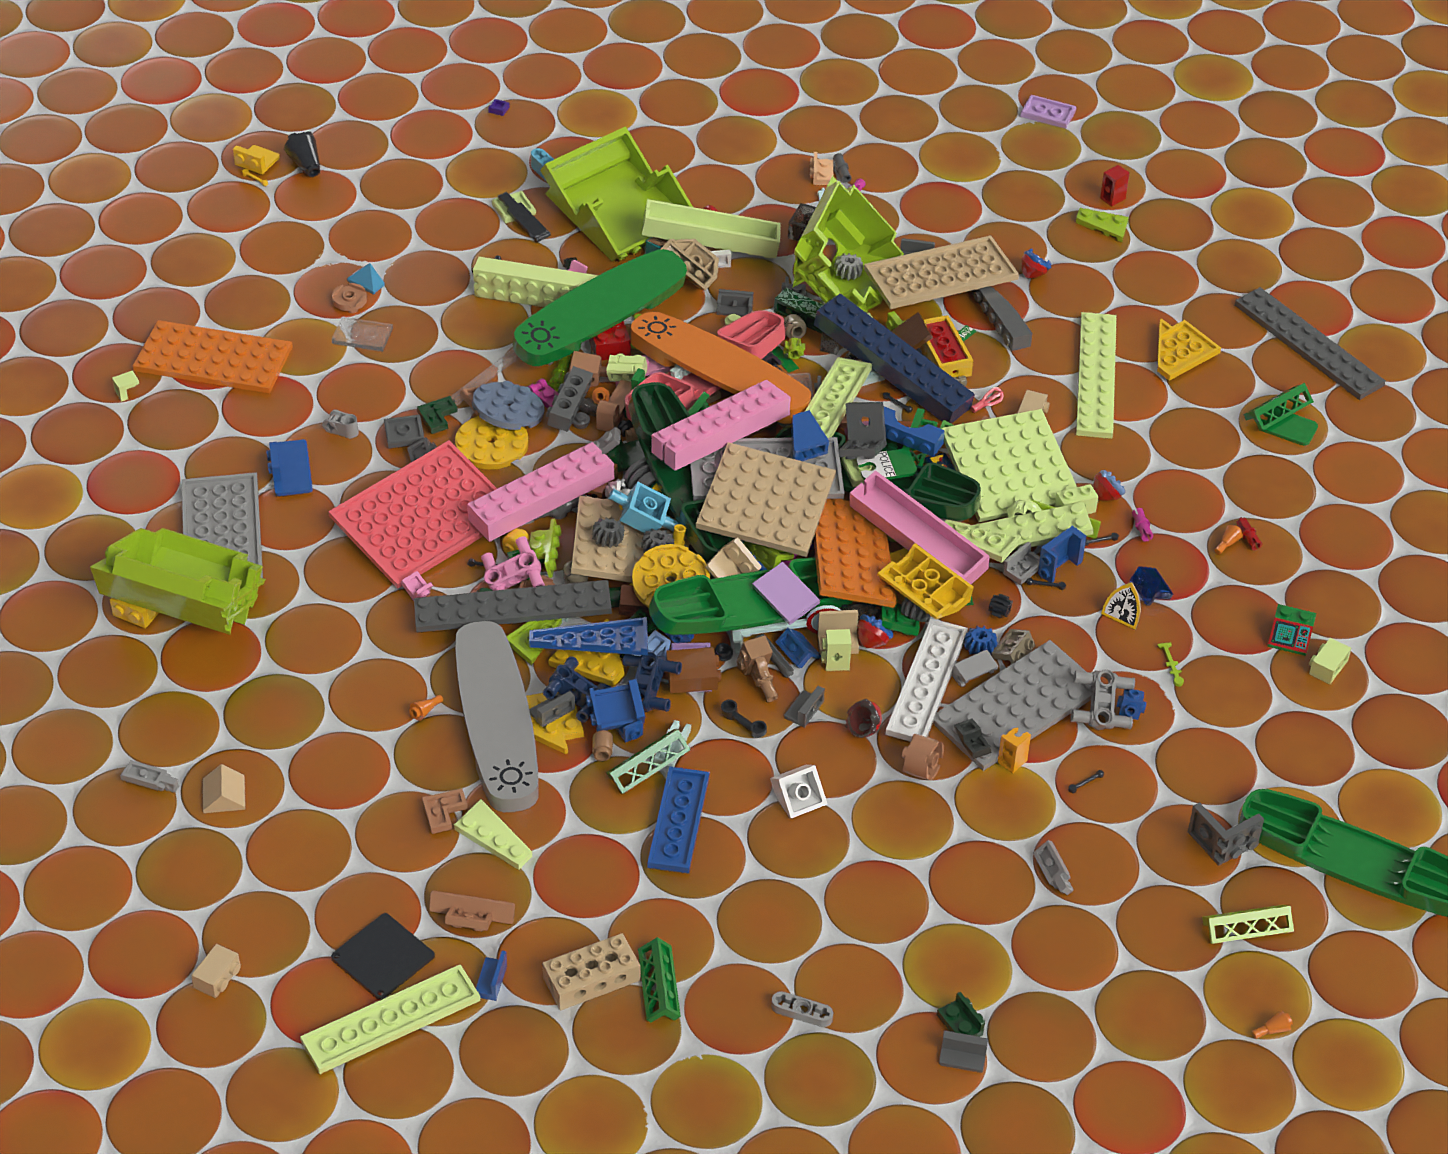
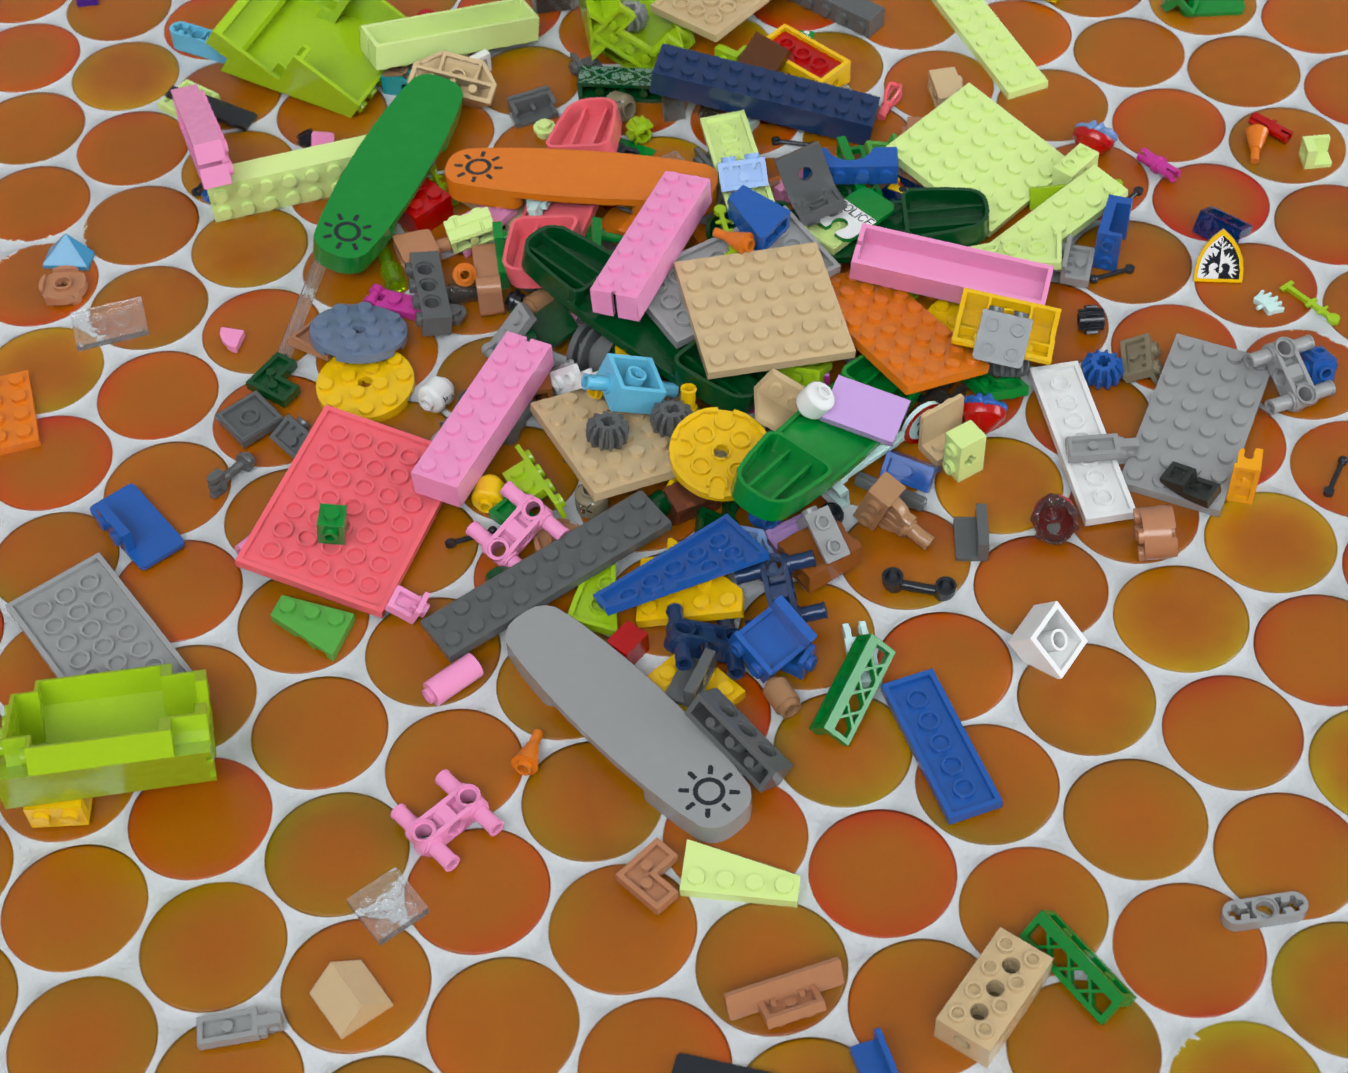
camera: 25 degrees left, 5 degrees up
light grey piece [322,410,359,438] -> none
light grey hinge [951,650,998,687] -> none
yellowish green hair [1007,499,1042,518] -> none
none -> bright pink piece [171,84,234,190]
none -> dark grey hinge [207,451,256,499]
none -> bright pink tile [220,327,246,353]
none -> bright green wing [270,595,356,662]
none -> green brick [317,503,348,545]
none -> clear plate [346,867,430,946]
none -> bright pink piece [390,769,504,872]
none -> white head [418,376,455,413]
none -> bright pink brick [422,653,484,706]
none -> red panel [607,620,649,665]
none -> dark grey brick [684,688,793,792]
none -> orange cone [712,228,755,255]
none -> lime piece [714,204,738,255]
none -> light blue bracket [716,152,769,192]
none -> white head [796,381,835,420]
none -> light grey bracket [796,505,850,564]
none -> bracket [972,305,1033,369]
none -> light grey hinge [1065,433,1140,463]
none -> light aqua piece [1253,290,1284,316]
none -> yellowish green panel [1298,134,1332,169]

